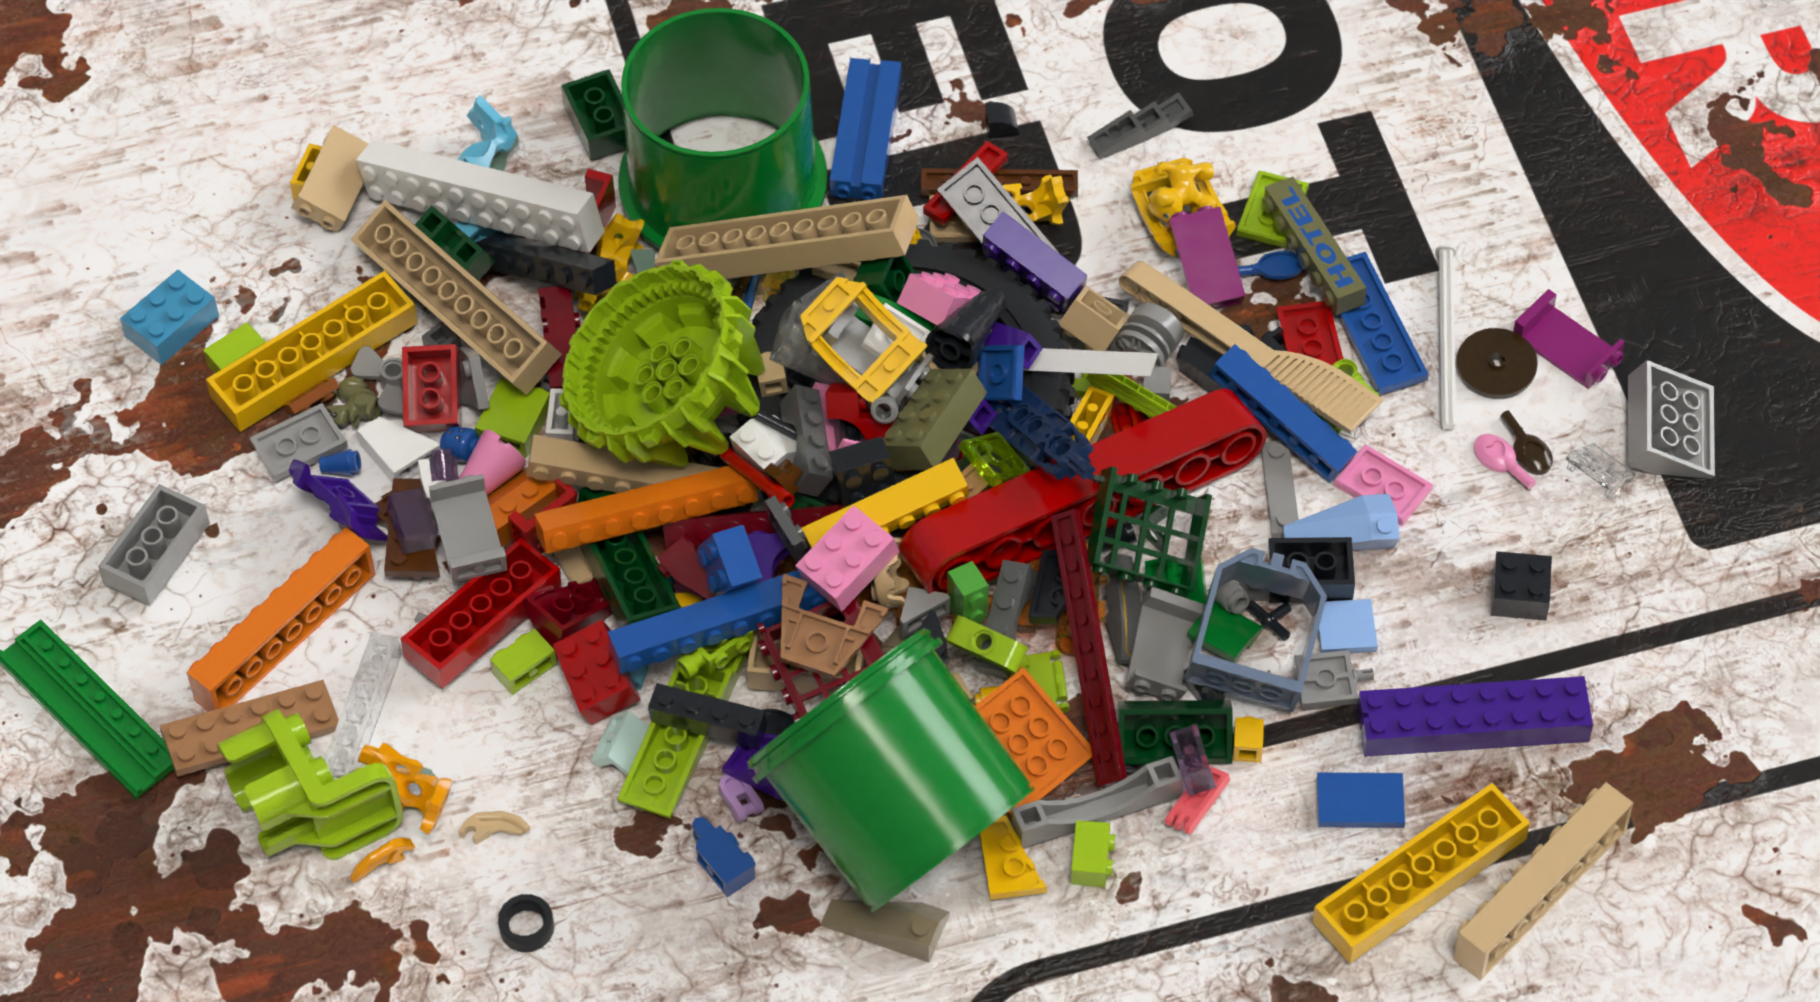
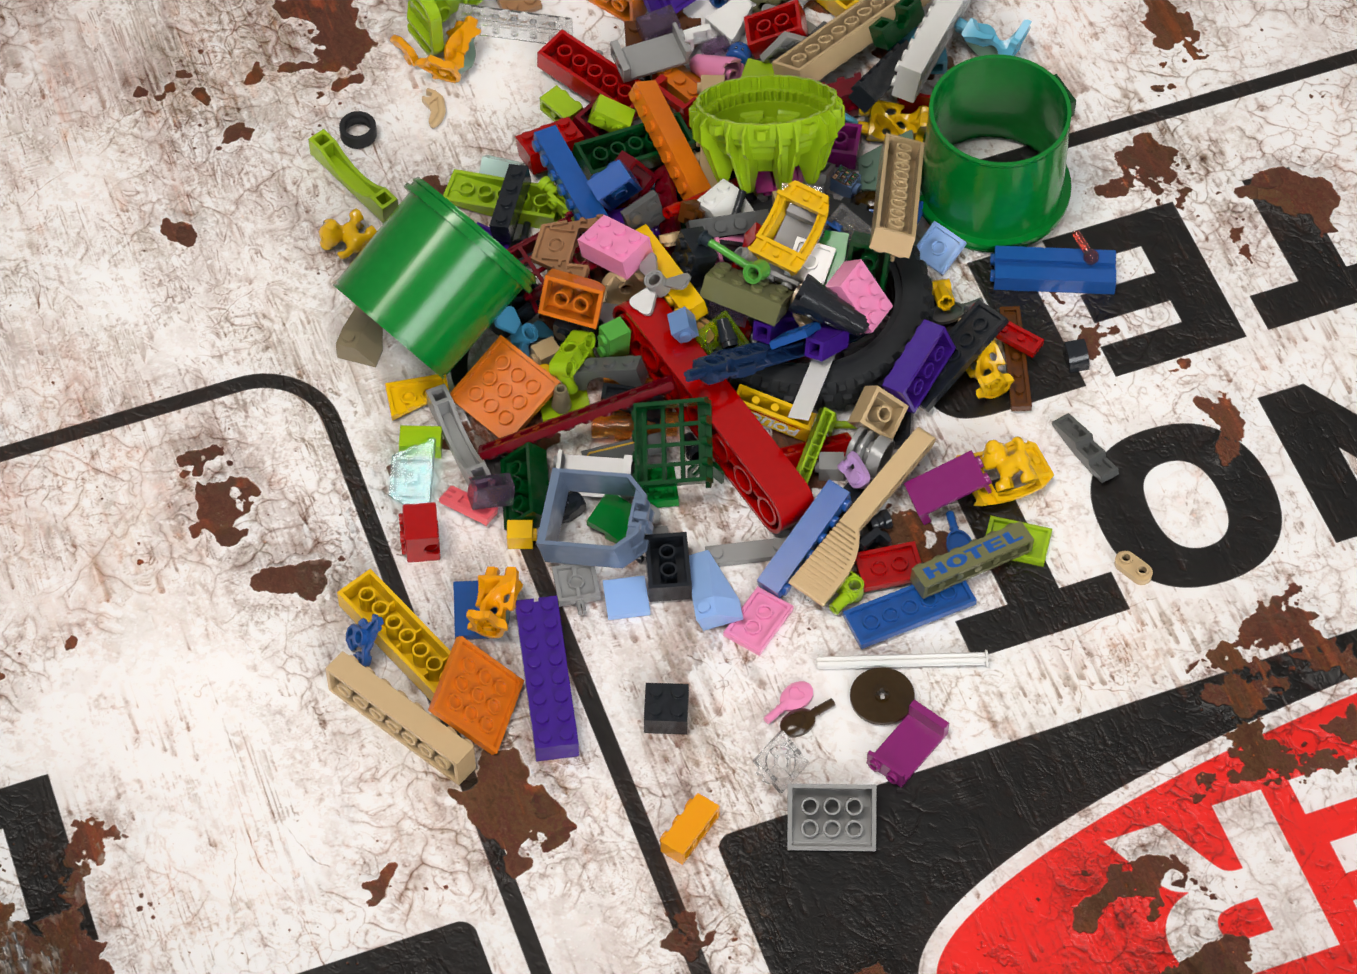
camera: 85 degrees right, 0 degrees up
none -> lime arch [308,129,398,224]
none -> yellow animal [318,208,377,259]
none -> blue animal [346,614,384,667]
none -> clear light blue wing [389,437,436,505]
none -> red piece [399,502,441,563]
none -> orange plate [428,636,524,755]
none -> light orange hips [466,567,523,638]
none -> orange brick [538,268,606,329]
none -> dark tan cone [551,384,572,414]
none -> lime brick [588,94,635,132]
none -> light grey piece [629,252,691,316]
none -> tan plate [659,231,680,247]
none -> light orange brick [659,793,720,865]
none -> medium blue brick [667,307,699,343]
none -> bright green piece [697,230,771,284]
none -> black cone [716,318,739,349]
none -> lavender plate [837,451,870,489]
none -> clear red bar [1072,230,1099,265]
none -> tan plate [1114,551,1153,585]

